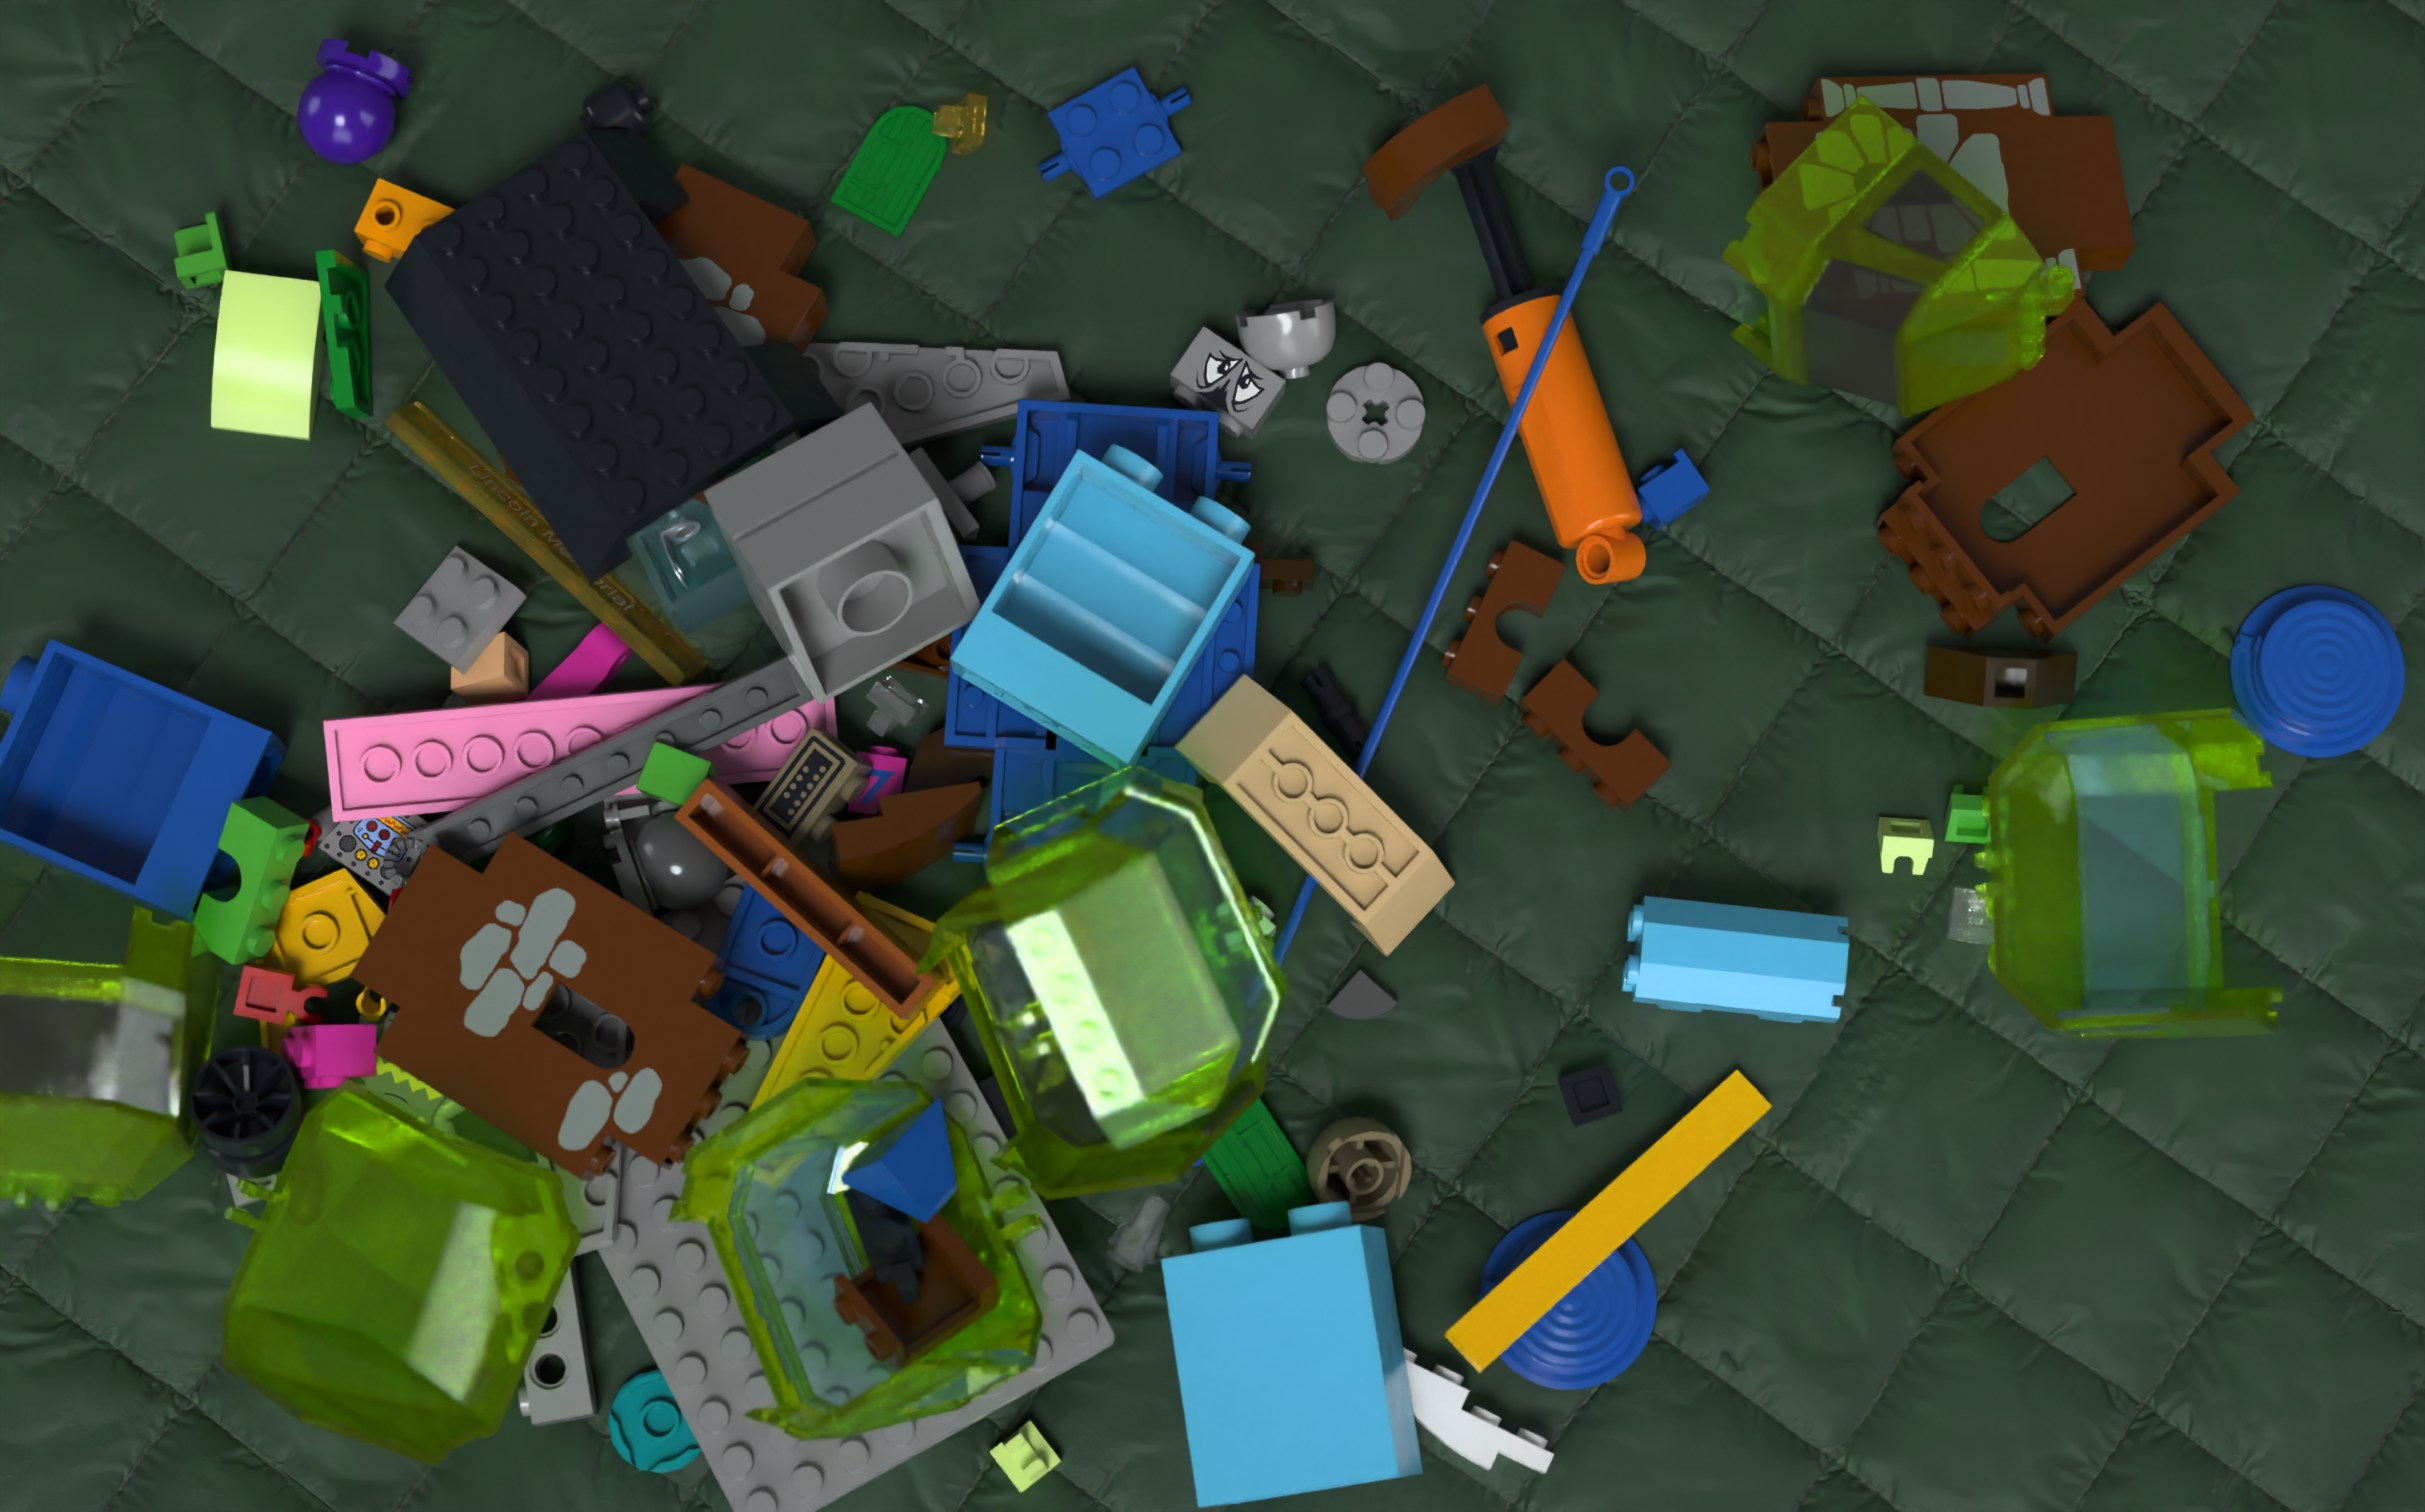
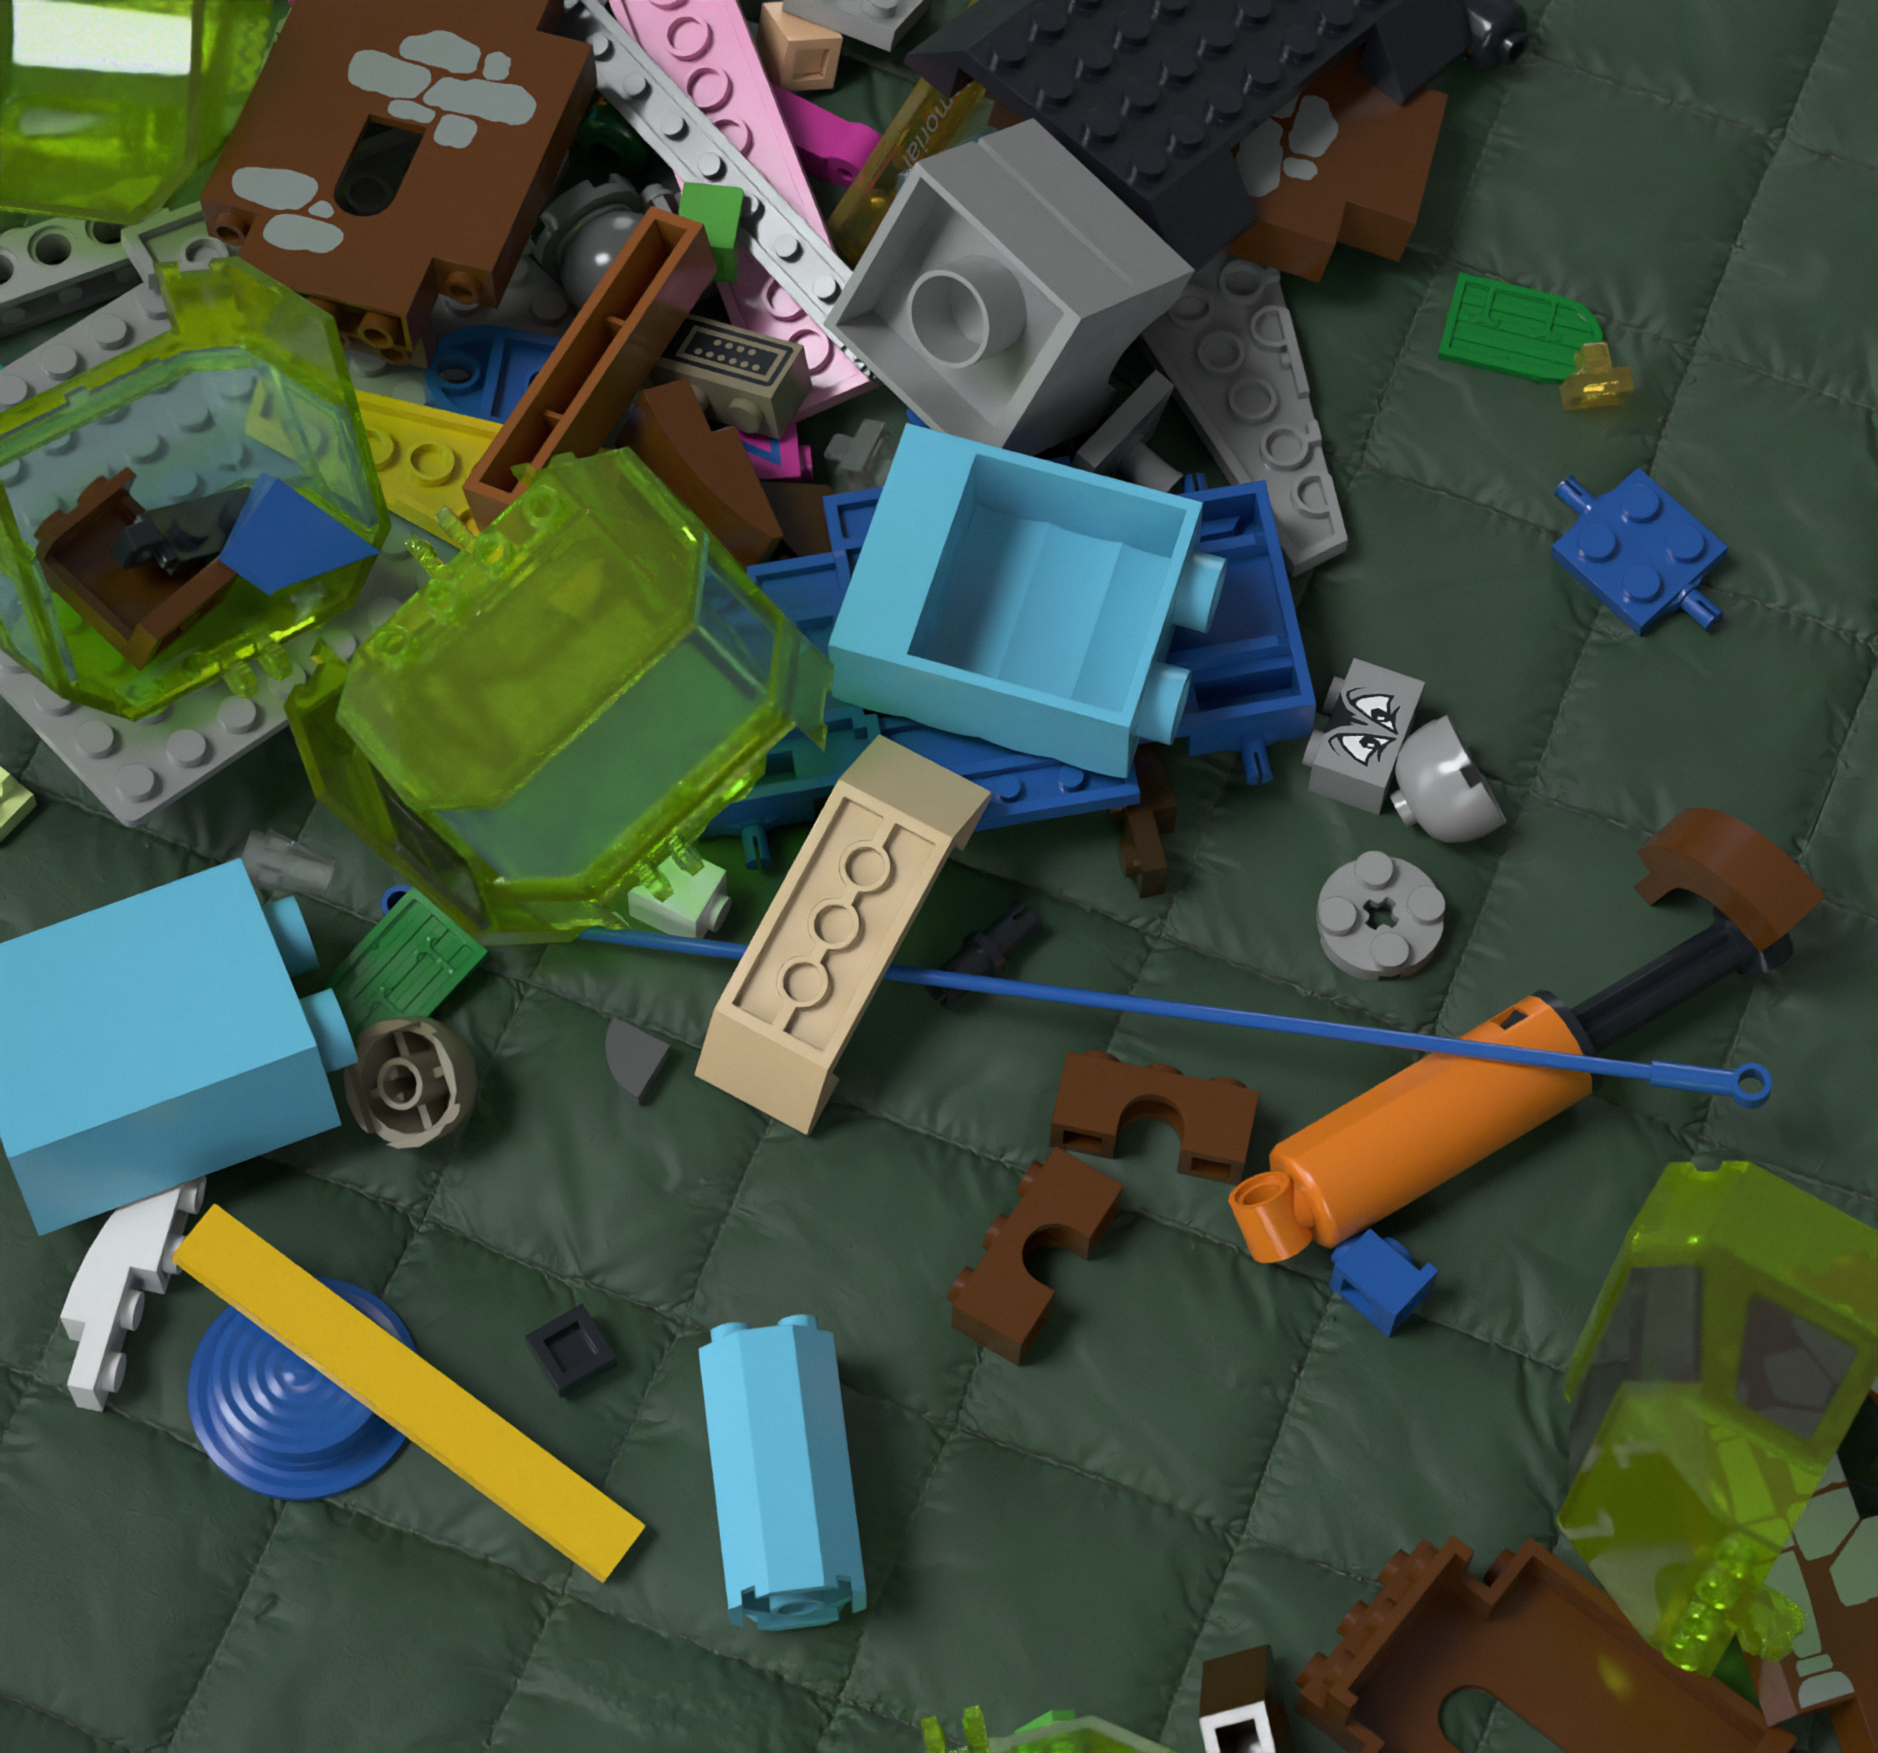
camera: 75 degrees right, 15 degrees down
yellowish green tile [1877,817,1934,875] -> none

